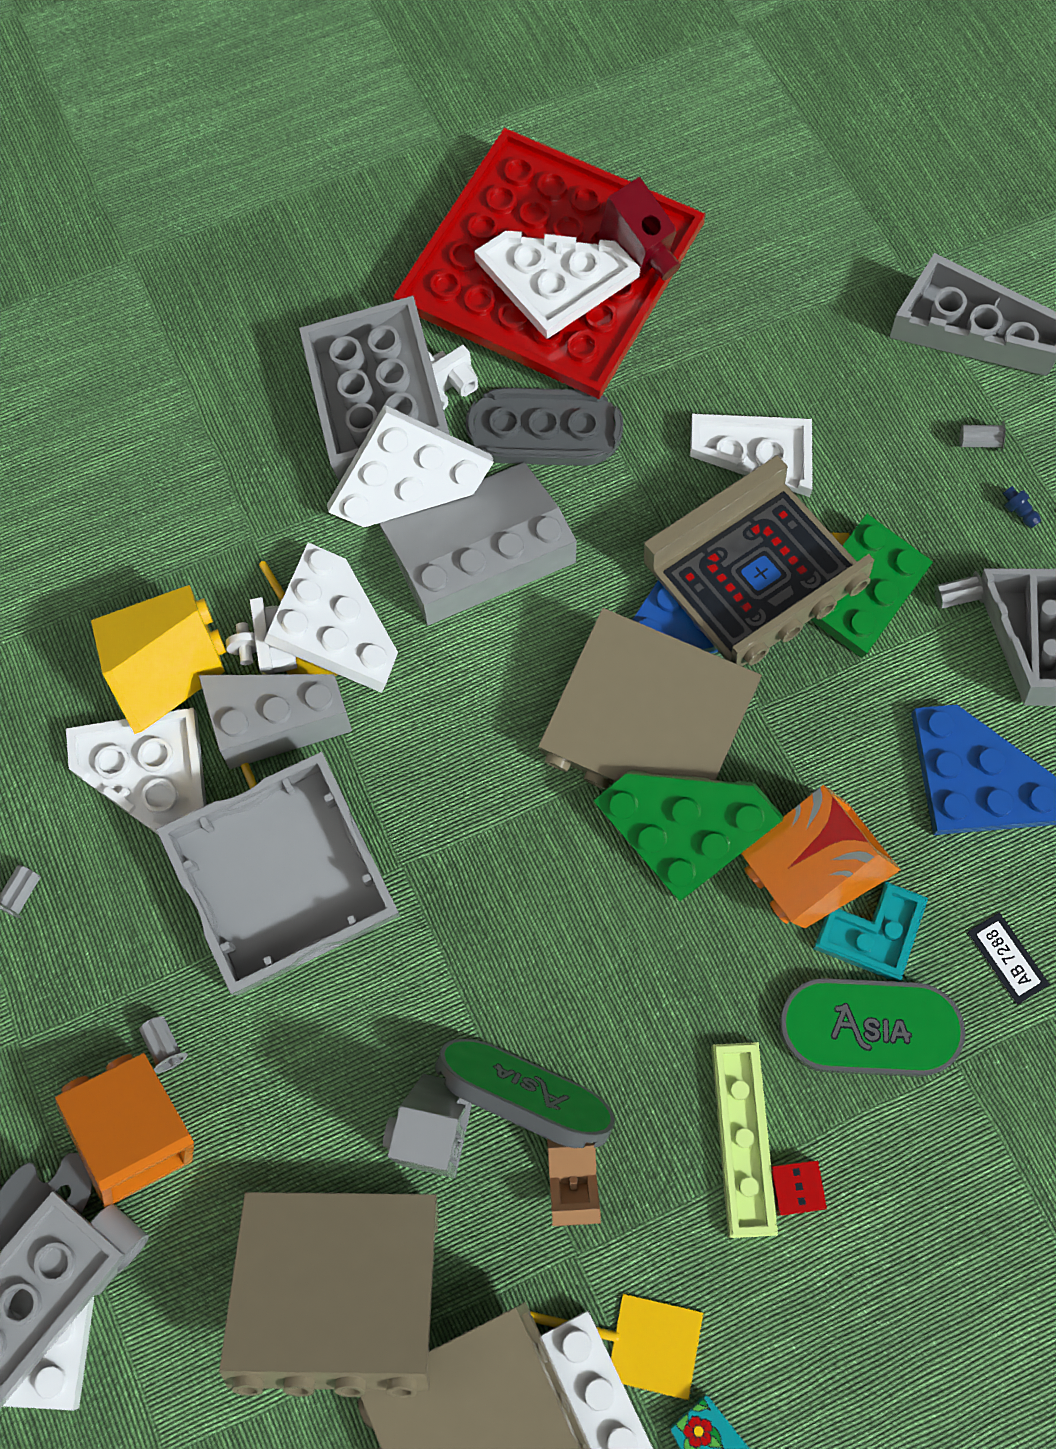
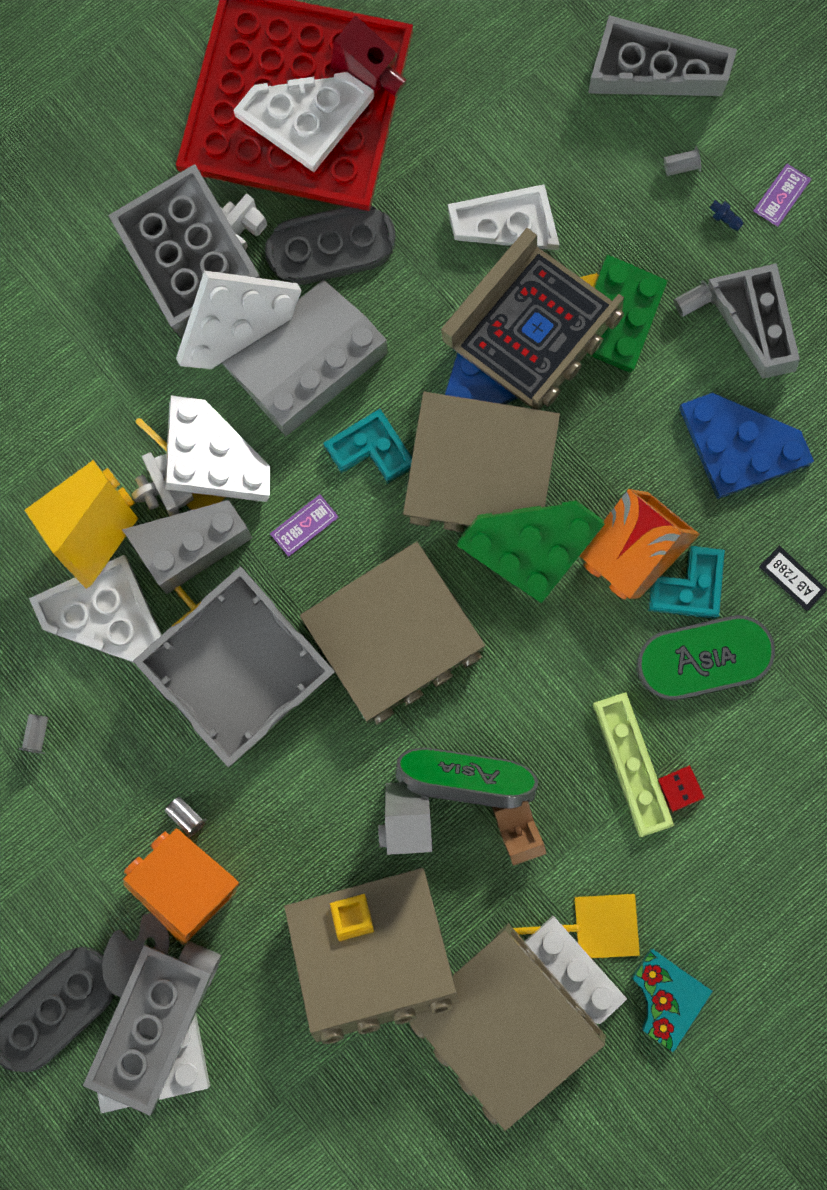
camera: 15 degrees left, 10 degrees up
none -> medium lavender sticker [270,494,338,557]
none -> dark tan panel [299,541,485,725]
none -> teal tile [323,409,412,484]
none -> yellow tile [330,894,375,941]

